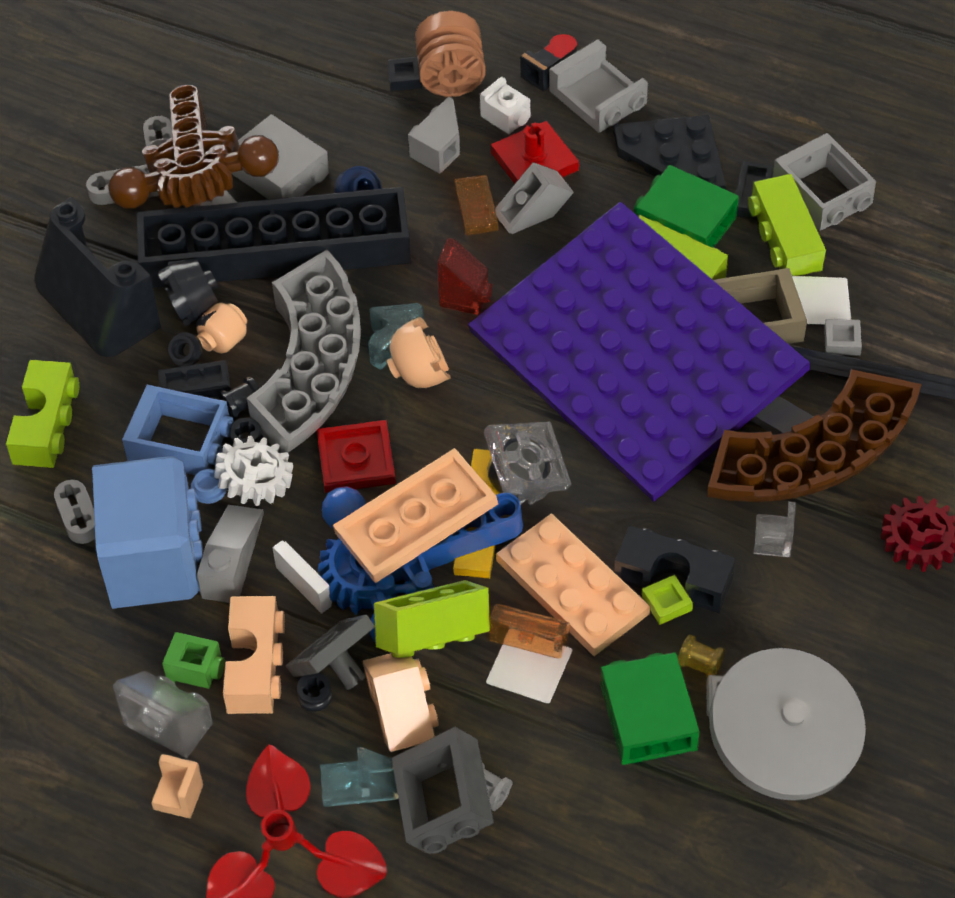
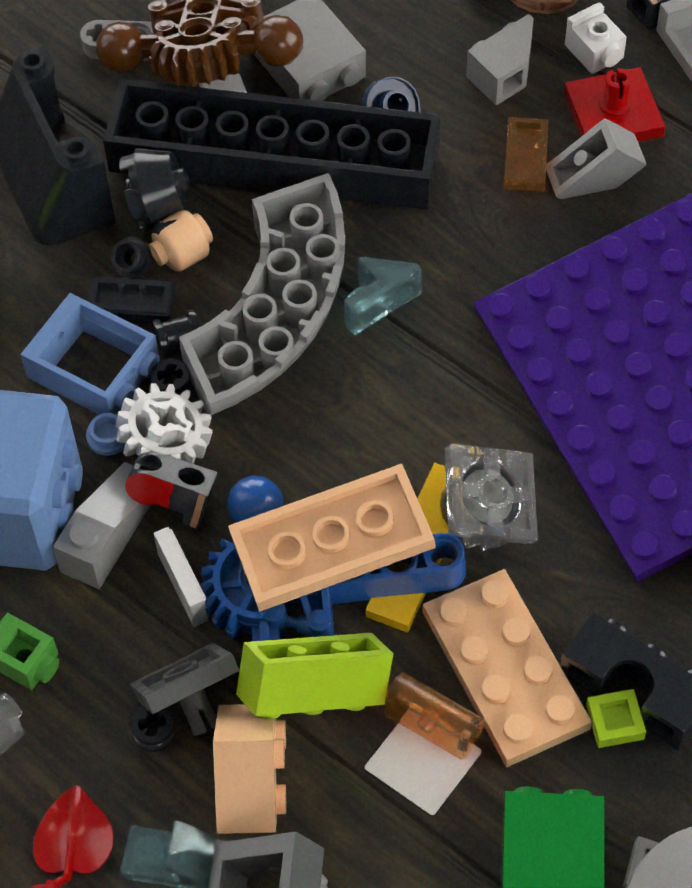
camera: 15 degrees right, 5 degrees up
light nougat arch [223,596,285,714] -> none
red tile [317,420,396,493] -> none
light nougat cylinder [387,317,451,388] -> none
clear red slope [437,238,493,315] -> none
clear yellow bush [678,634,725,678] -> none
none -> black leg [125,452,218,529]

